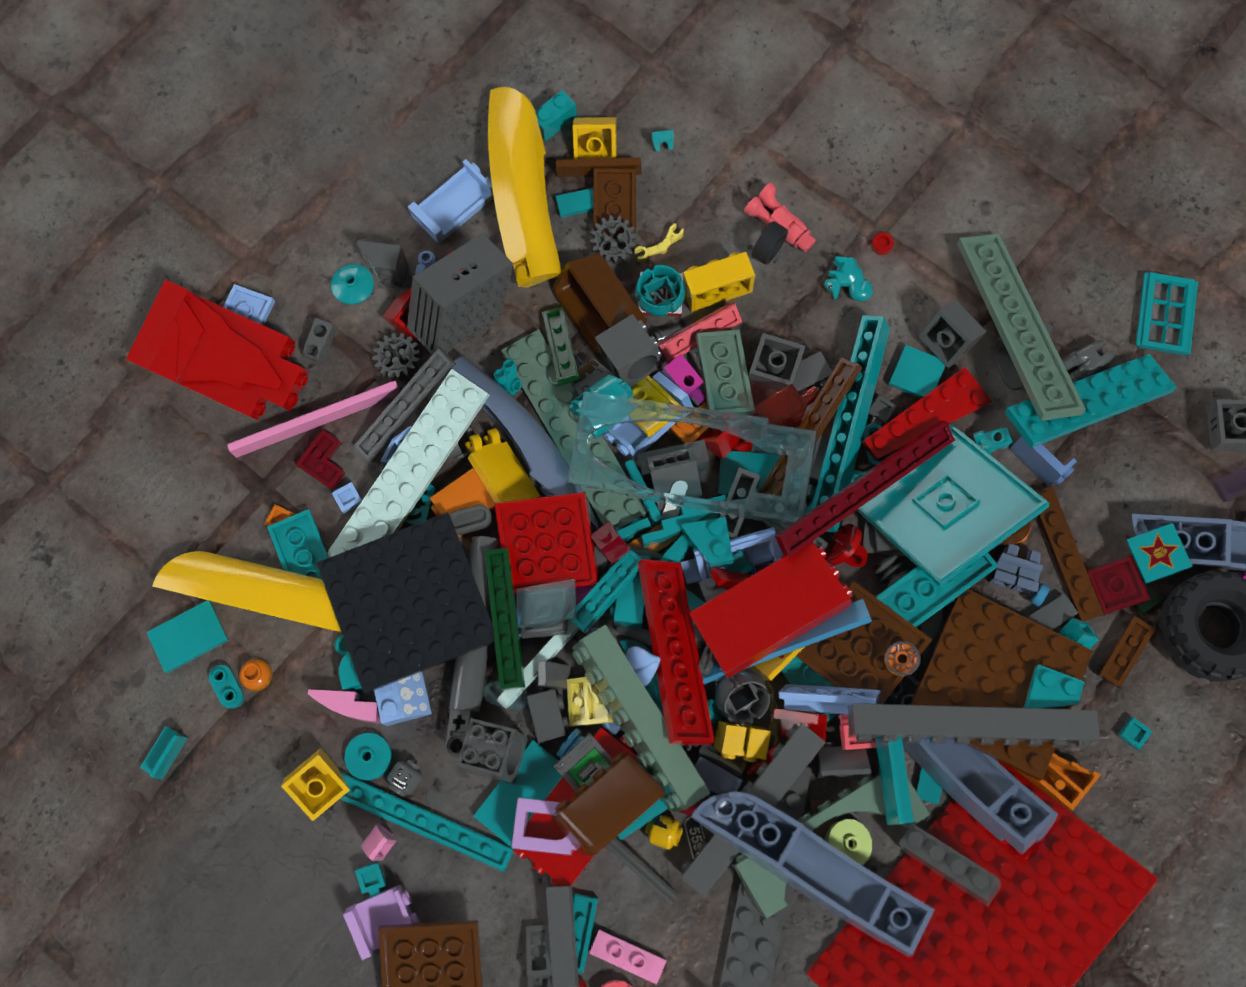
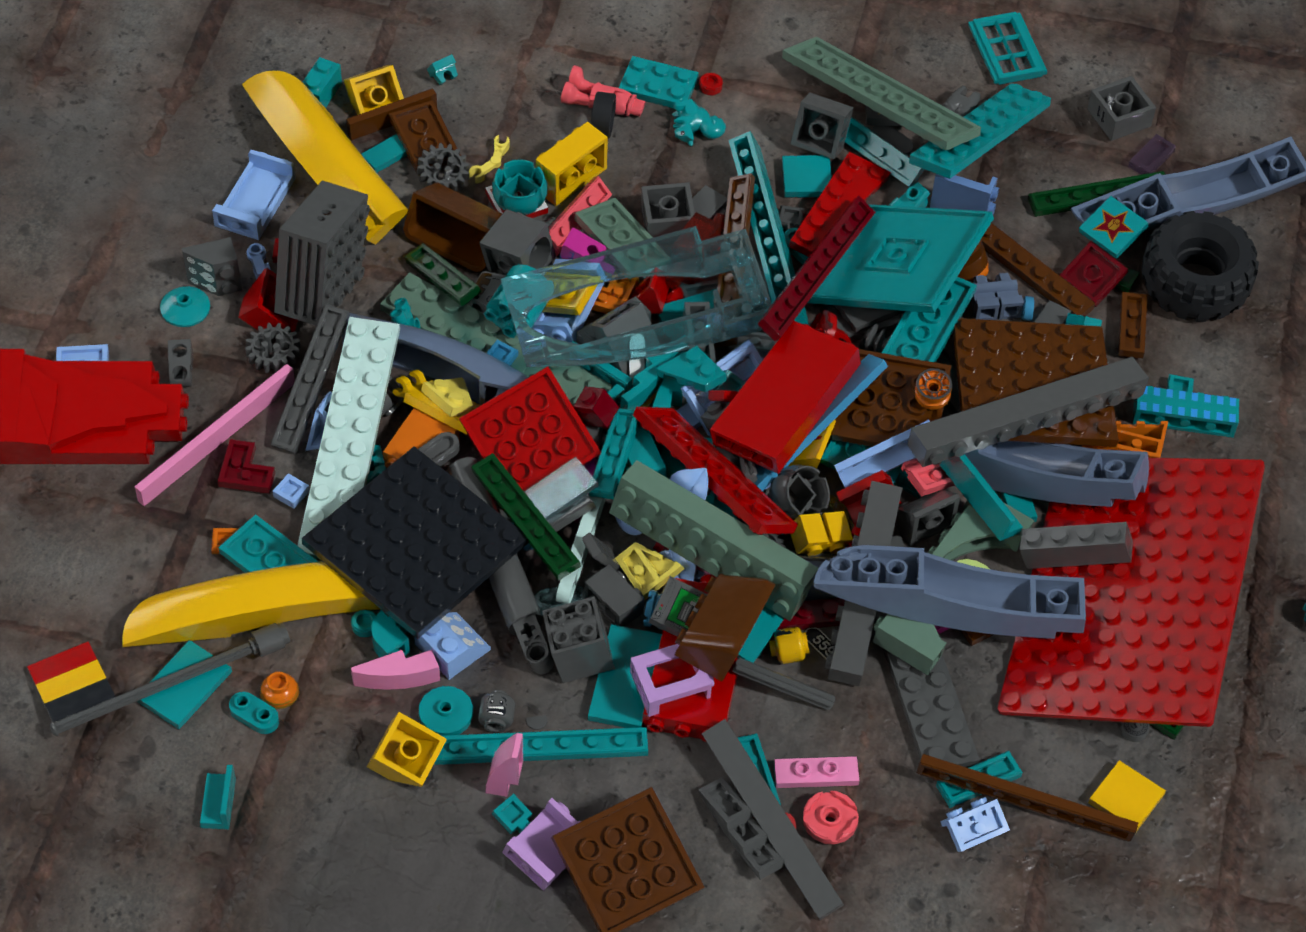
camera: 35 degrees left, 20 degrees down
teal wing [1024,665,1084,709] -> none
none -> flag [27,623,291,736]
none -> light yellow wing [421,377,473,417]
none -> dark azure tile [487,340,518,365]
none -> teal plate [619,56,699,108]
none -> teal plate [845,117,924,187]
none -> dark green tile [1028,171,1166,217]
none -> teal brick [1133,386,1239,438]

